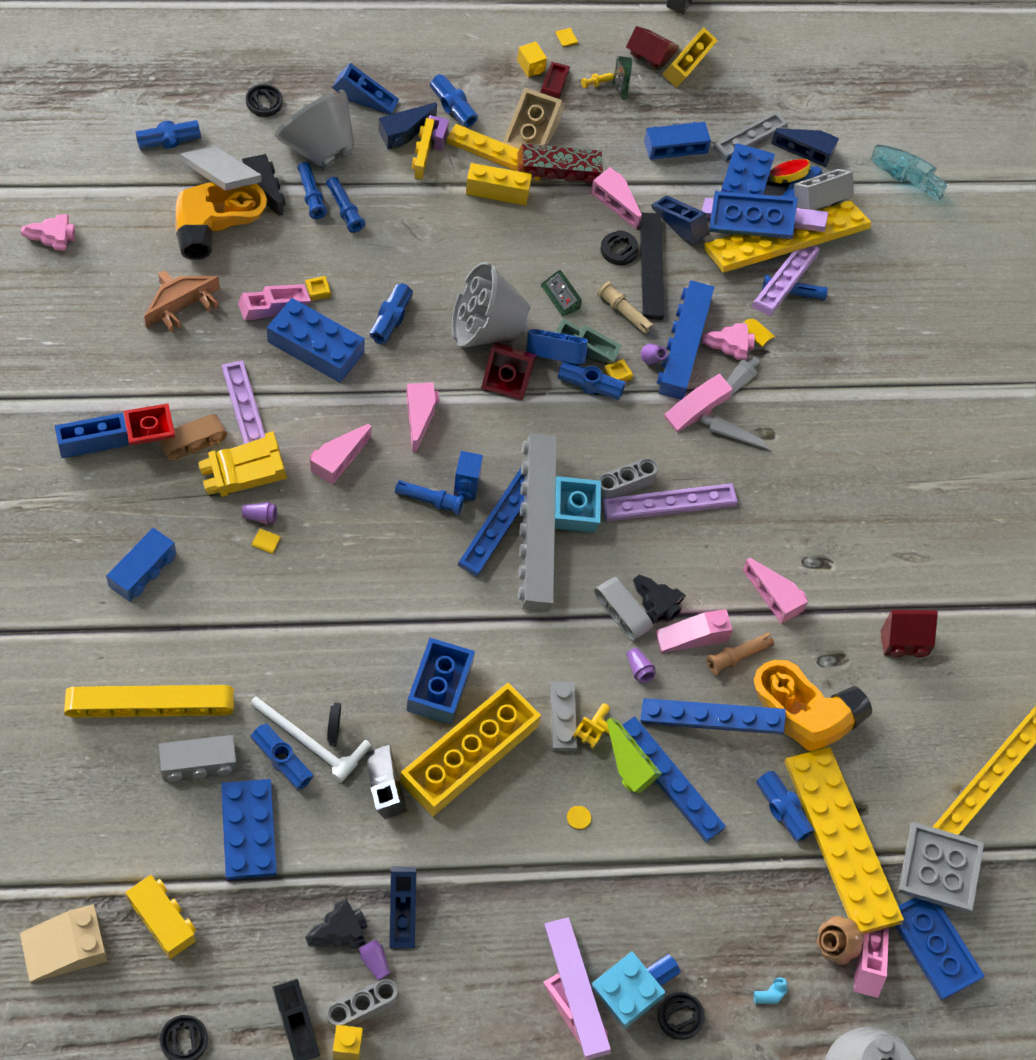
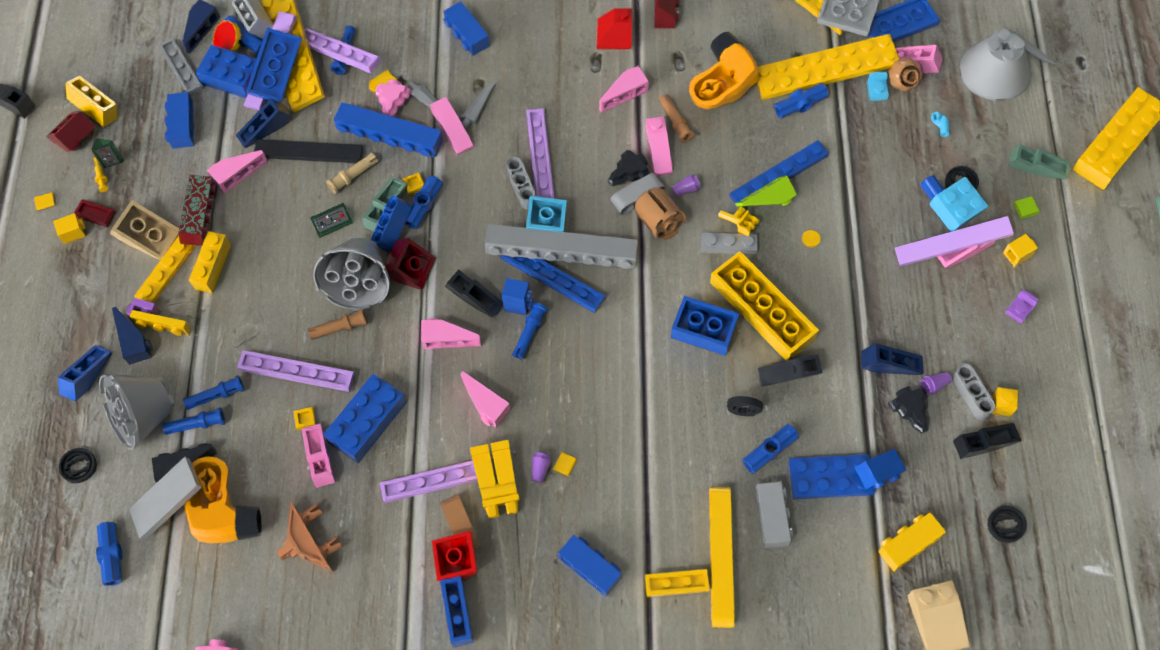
camera: 75 degrees left, 5 degrees up
white bar [250,697,372,783] -> none
blue piece [370,283,413,344] -> none
blue piece [430,74,478,128] -> none
black piece [600,230,638,265] -> none
blue plate [640,698,786,735] -> none
medium lavender cone [641,344,667,365] -> none
none -> lavender plate [237,350,355,392]
none -> medium nougat pin [308,309,367,340]
none -> blue brick [443,1,490,56]
none -> black slope [445,269,503,318]
none -> red slope [597,8,632,49]
none -> medium nougat cylinder [635,187,687,240]
none -> yellow plate [645,569,710,597]
none -> blue brick [855,449,906,490]
none -> medium azure bracket [867,71,889,101]

